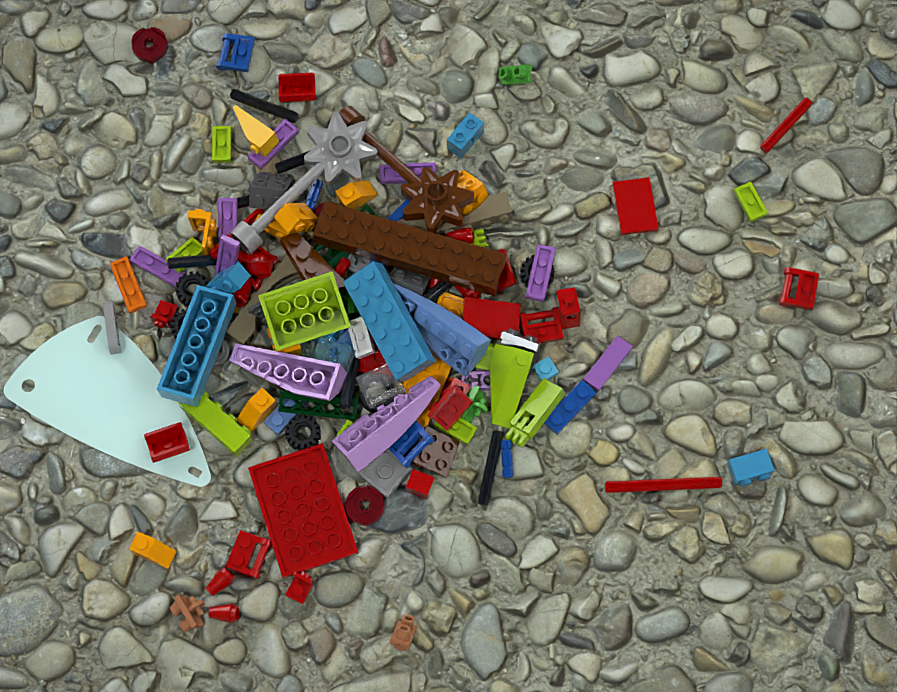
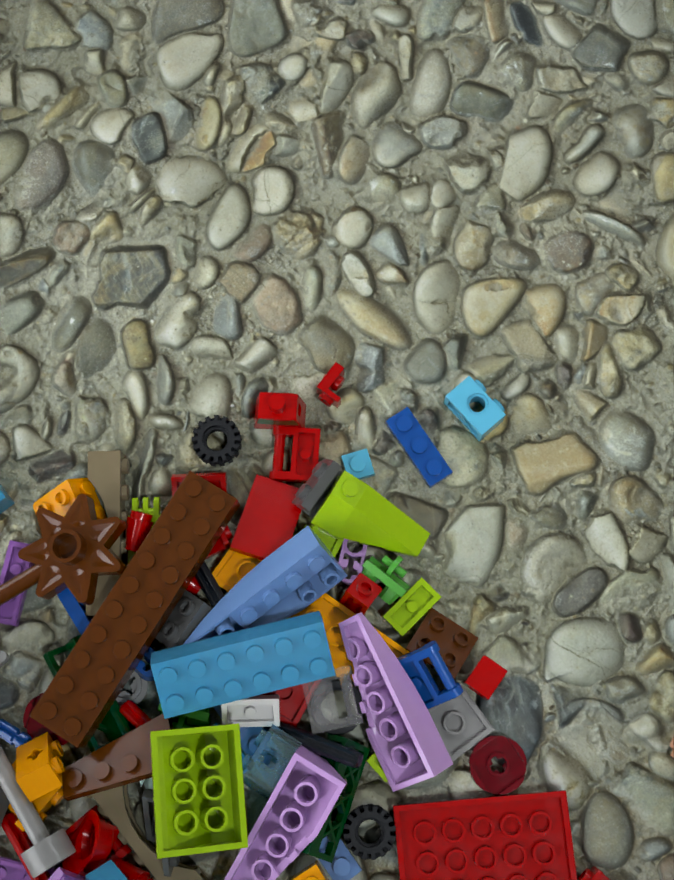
camera: 75 degrees left, 5 degrees up
light orange slope [335,180,378,210] -> none
red bracket [427,386,474,431] -> none
black axle [478,430,503,506] -> none
blue axle [501,440,513,478] -> none
lime hinge [506,378,565,448] -> none
medium lavender tile [525,244,556,302] -> none
medium lavender tile [583,335,633,392] -> none
red axle [605,477,722,493] -> none
red tile [612,177,659,235] -> none
dark azure brick [727,449,775,487] -> none
lime plate [733,182,768,223] -> none
red axle [760,97,812,153] -> none
red plate [778,267,819,311] -> none
none -> red bracket [316,362,345,408]
none -> medium azure brick [444,376,506,442]

